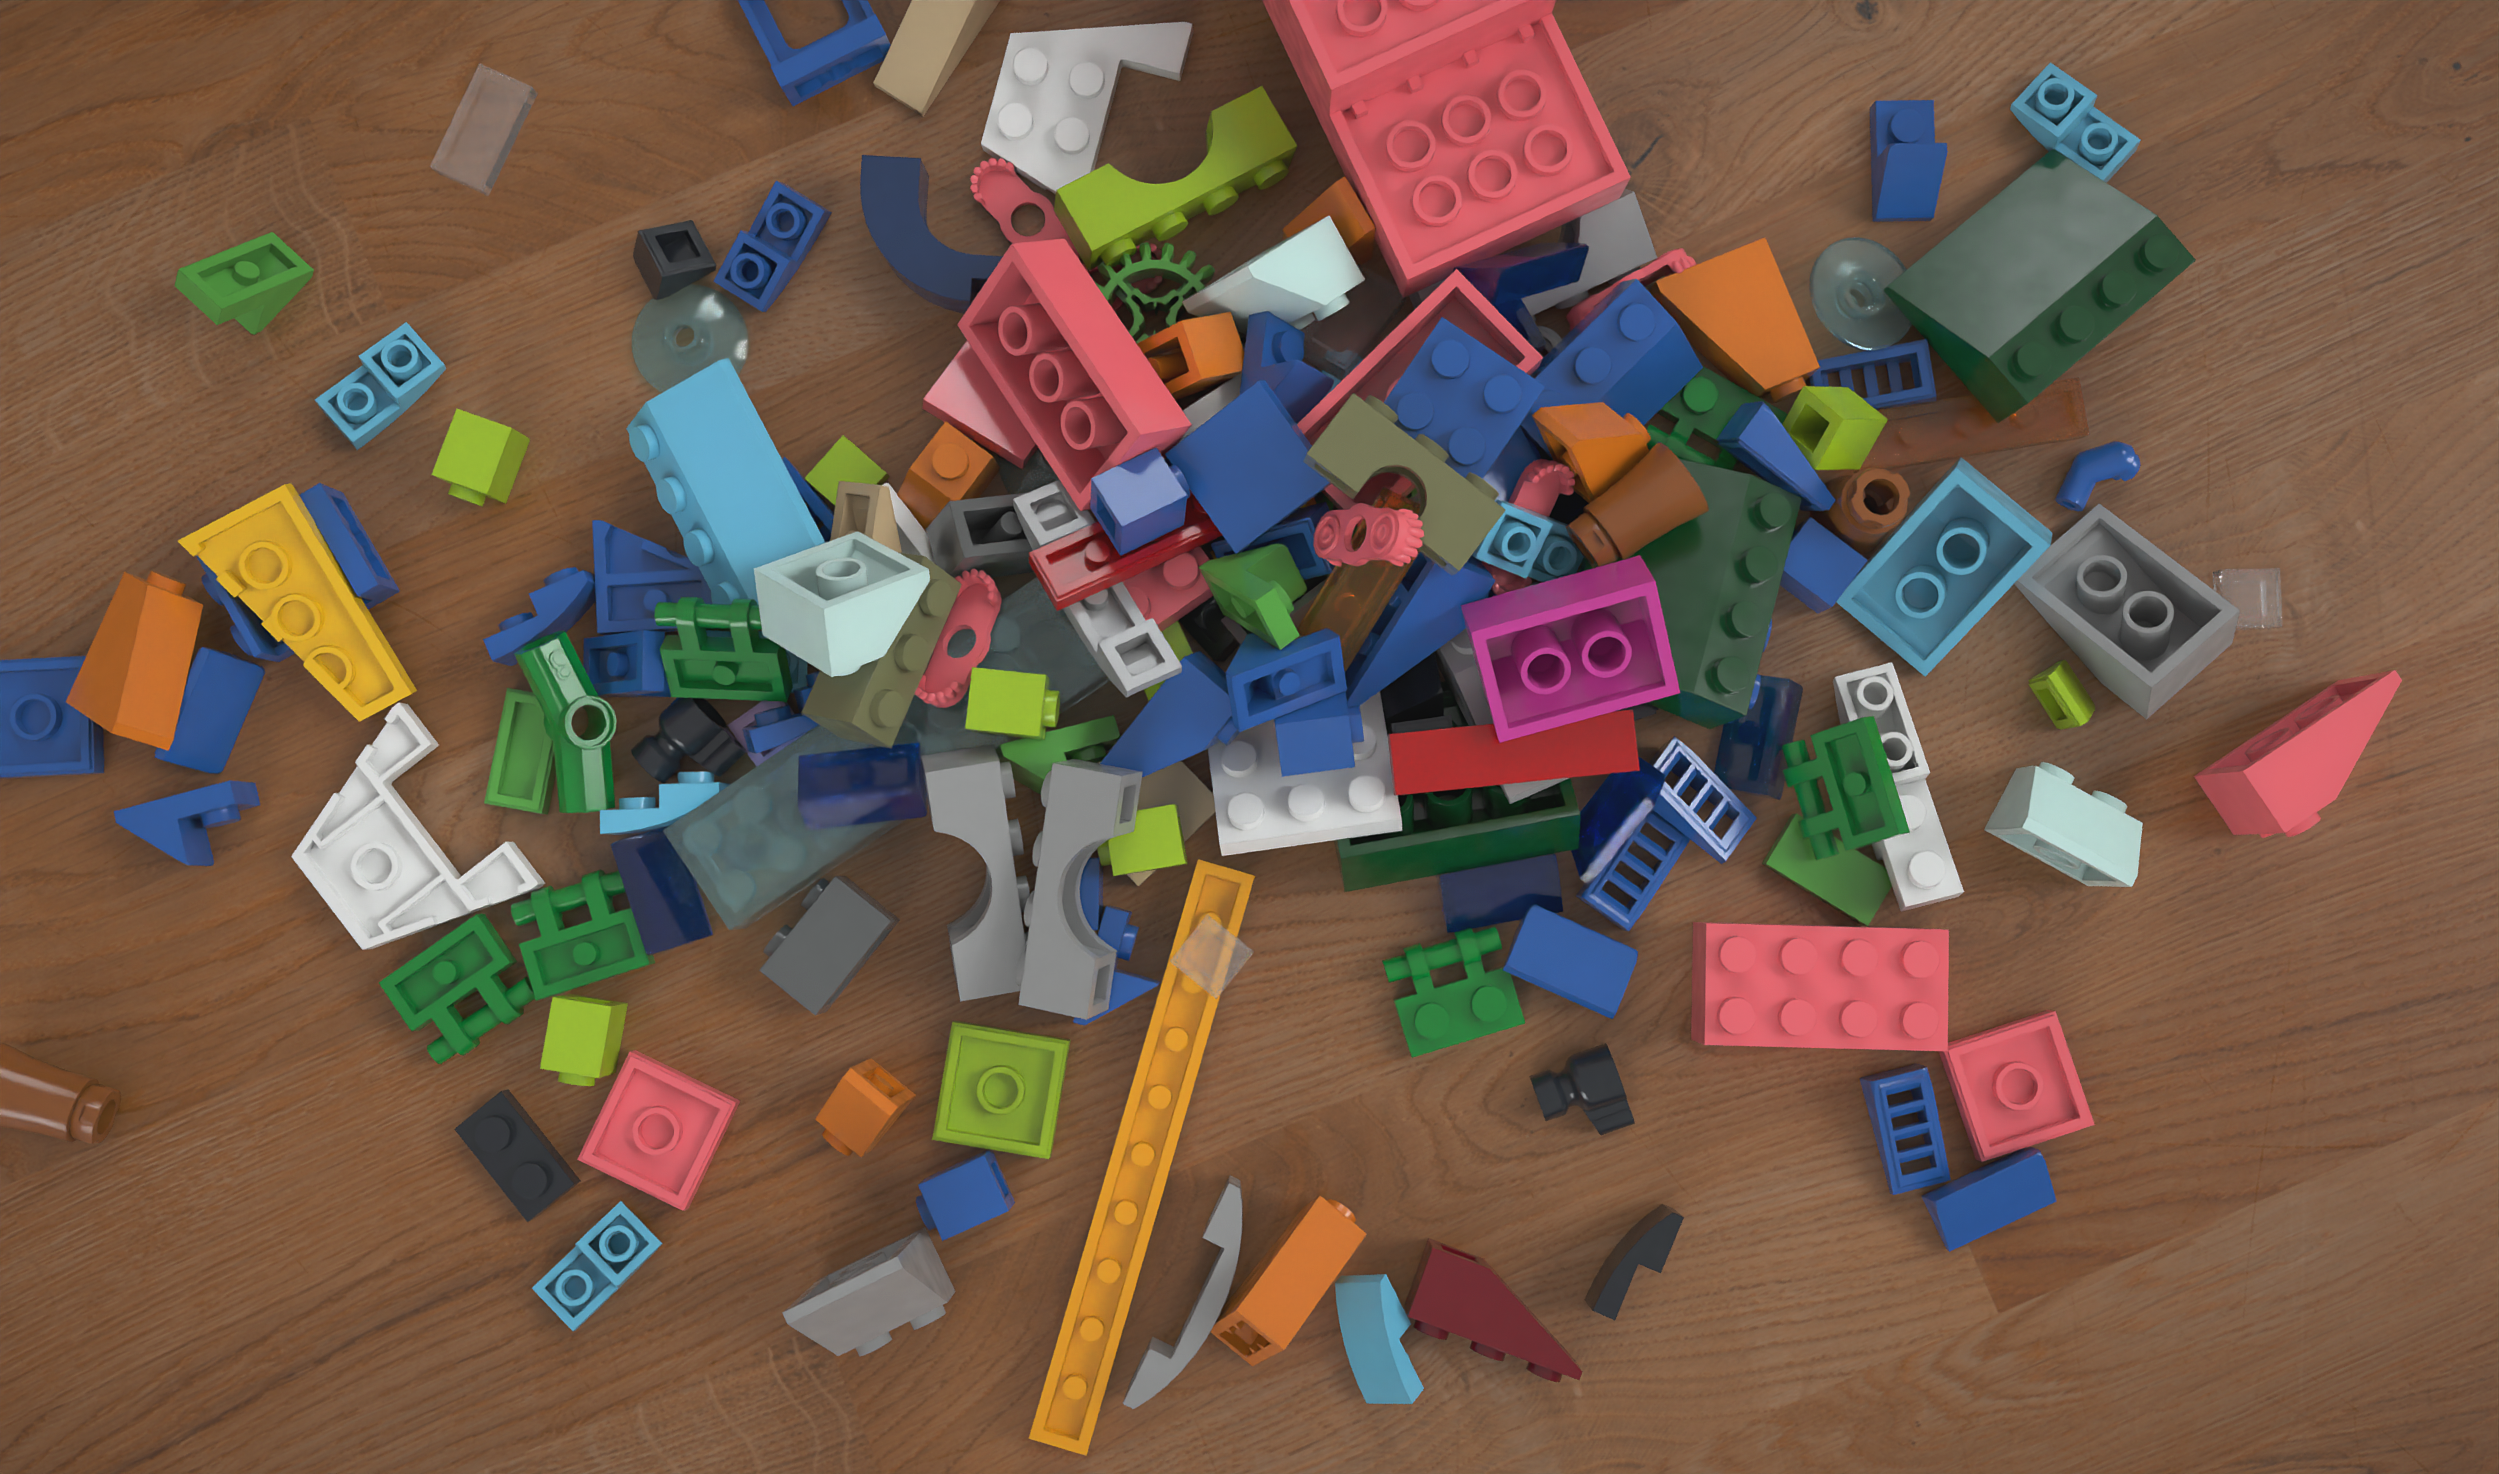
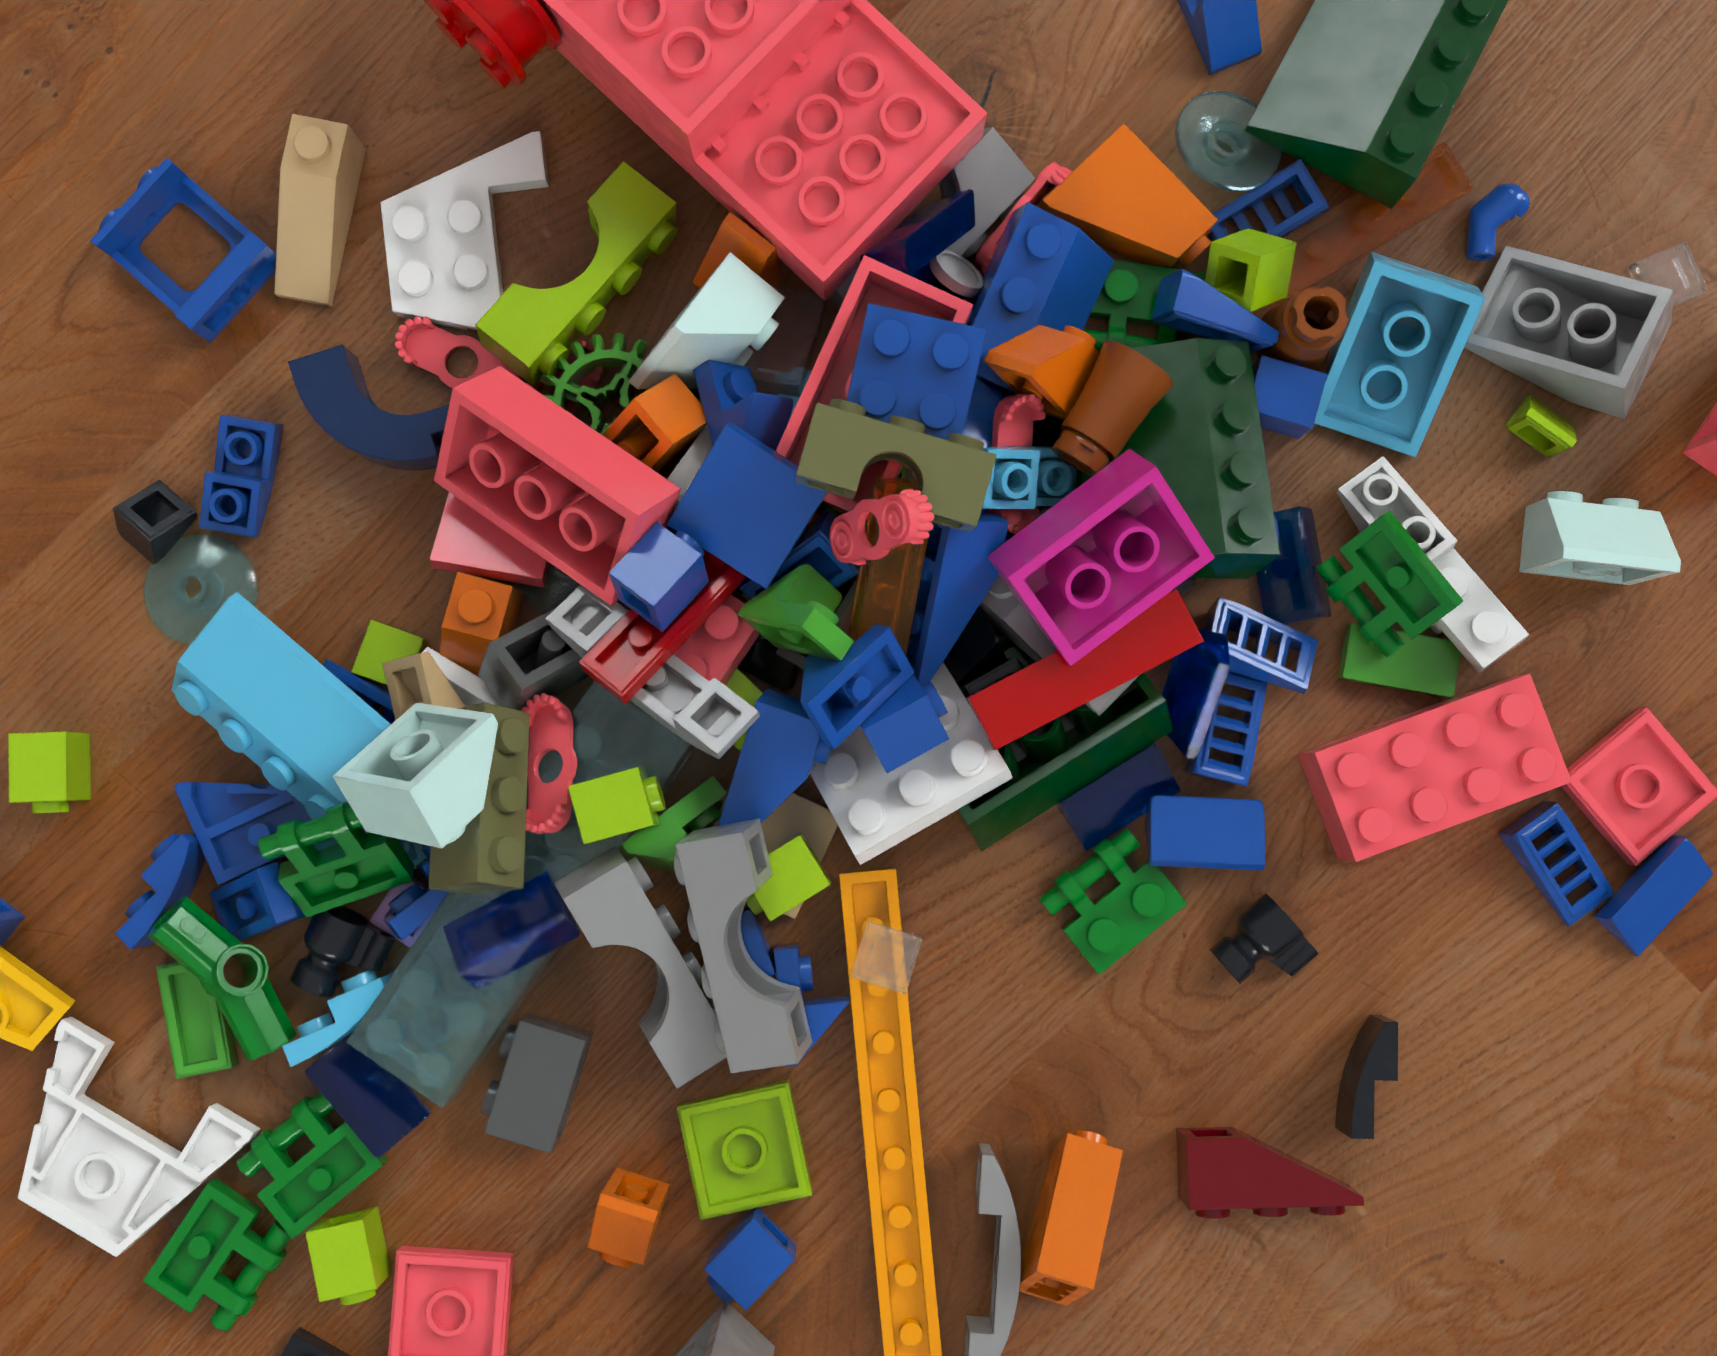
camera: 30 degrees left, 0 degrees up
medium azure slope [1335,1274,1424,1404] -> none
none -> light grey piece [929,249,984,297]

